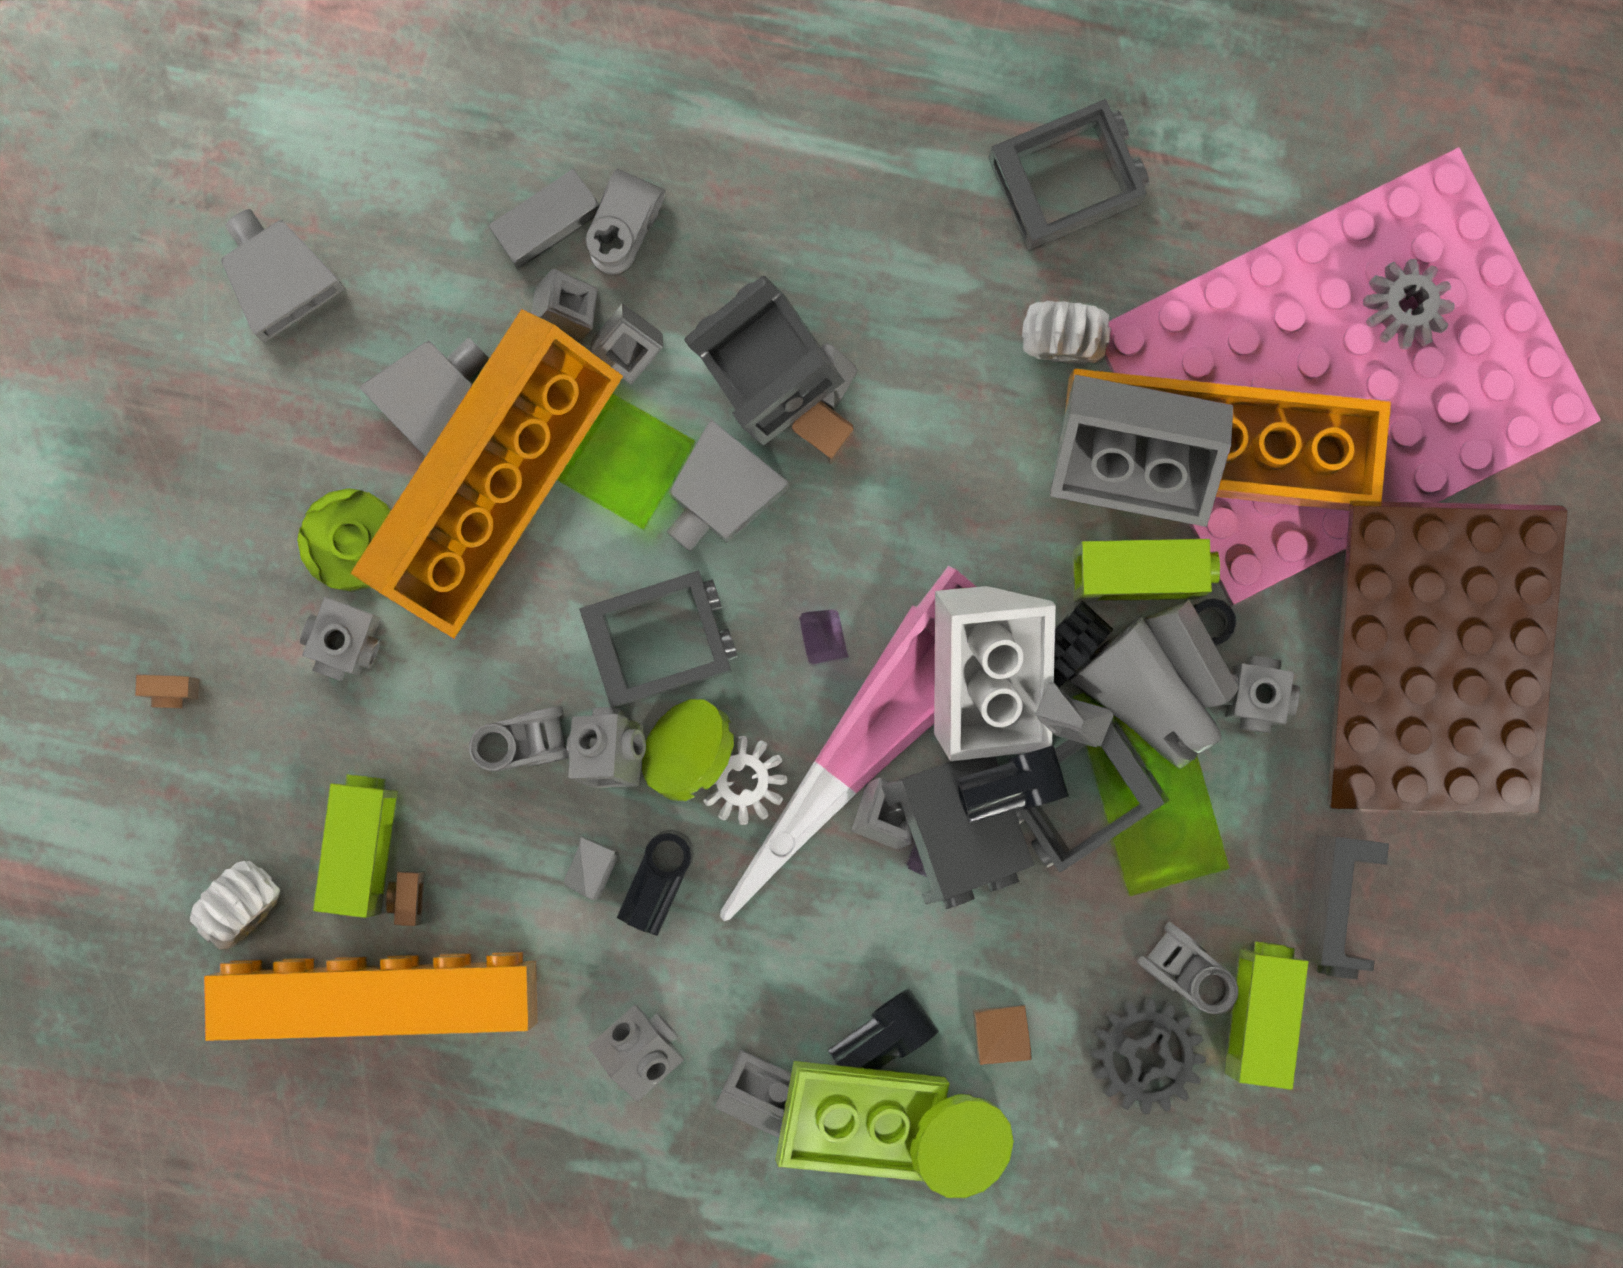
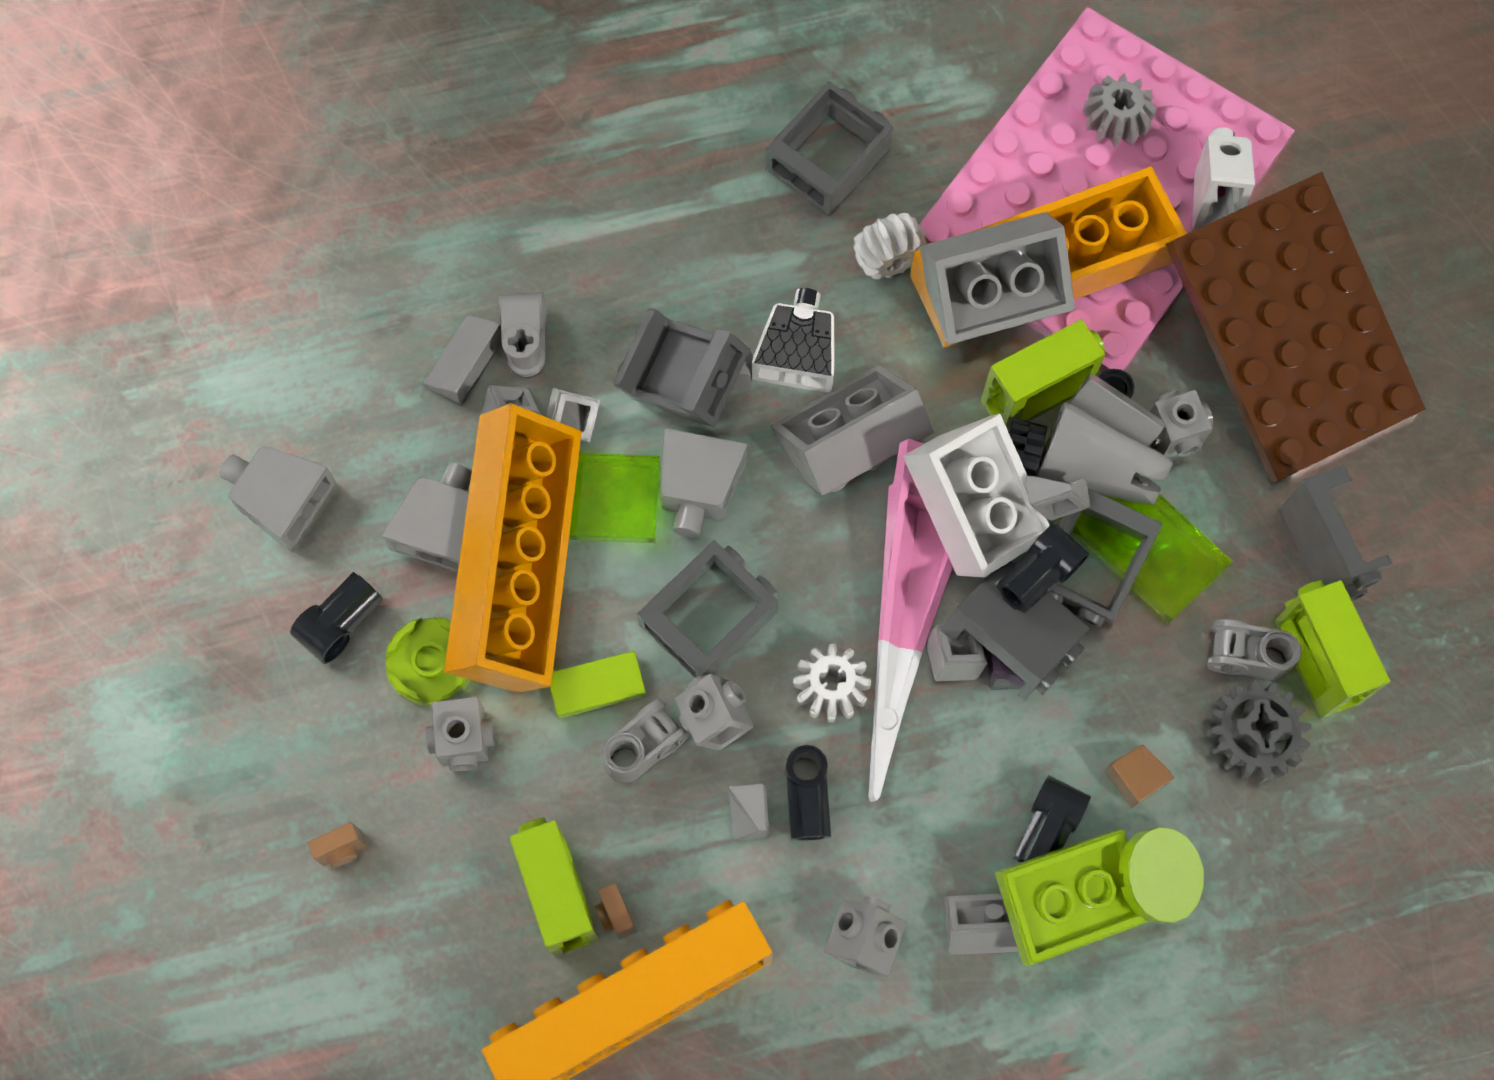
camera: 25 degrees left, 15 degrees down
white gear [190,861,280,950] -> none
lime tile [642,699,734,801] -> none
medium nougat slope [792,401,854,464] -> none
clear purple slope [799,609,849,667] -> none
none -> black piece [290,572,383,664]
none -> lime tile [550,651,647,719]
none -> torso [752,288,834,393]
none -> light grey slope [771,365,934,496]
none -> white torso [1192,127,1255,231]

